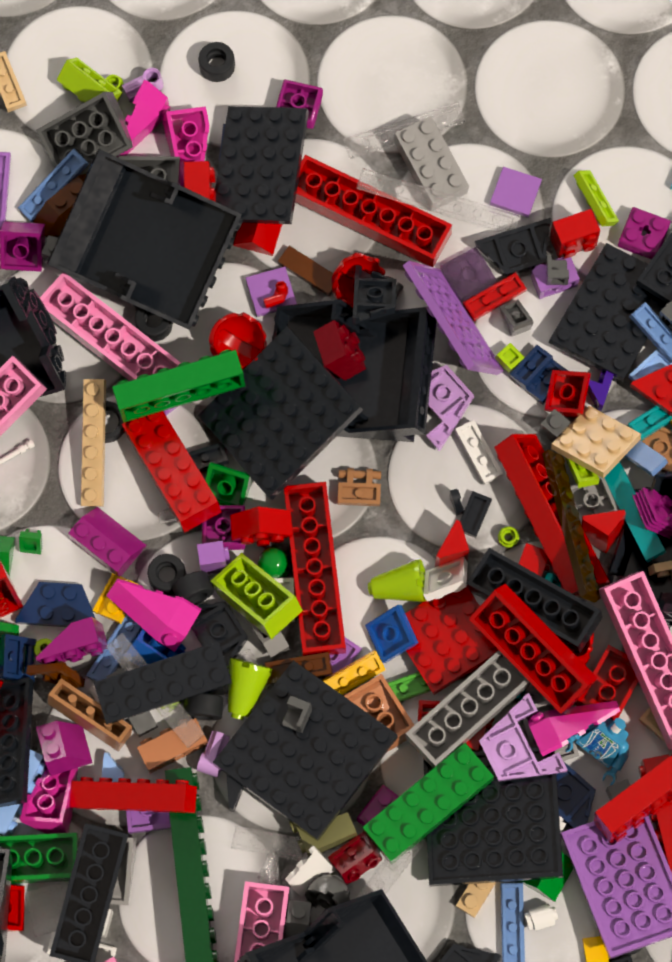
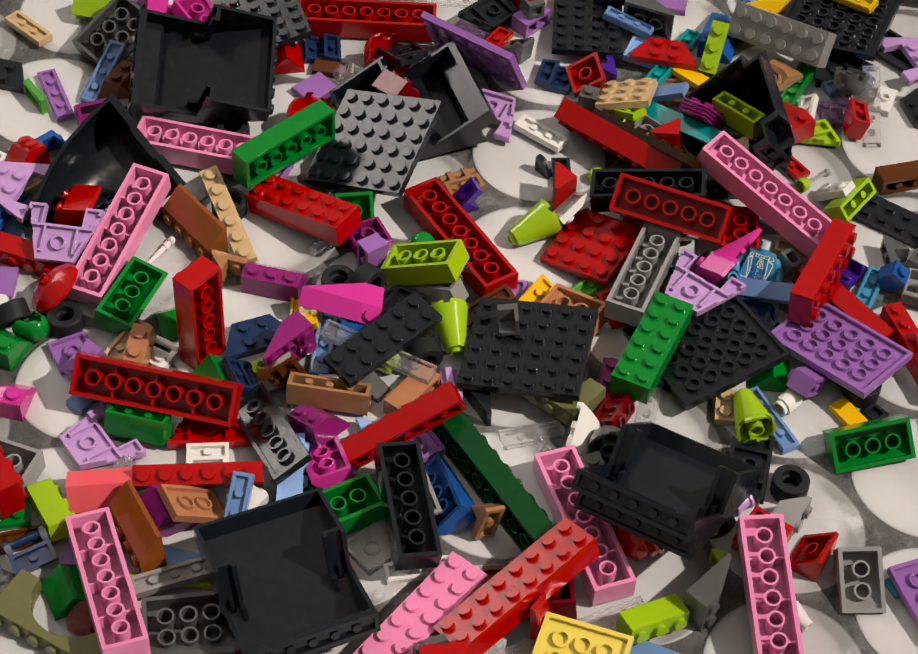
camera: 30 degrees left, 25 degrees down
red brick [230,506,292,547] -> none
red arm [263,281,288,309] -> none
blue tile [365,605,418,663] -> none
lime plate [495,343,525,373] -> none
none -> dark orange slope [163,184,228,261]
none -> medium nougat slope [211,249,249,282]
none -> dark blue slope [303,33,341,64]
none -> clear hips [333,57,363,83]
none -> blue wedge [425,452,477,535]
none -> dark purple slope [453,177,483,213]
none -> medium nougat slope [471,503,506,540]
none -> lime cone [733,388,777,442]
none -> medium blue tile [738,277,794,304]
none -> dark grey brick [777,248,804,279]
none -> medium lavender brick [786,366,828,398]

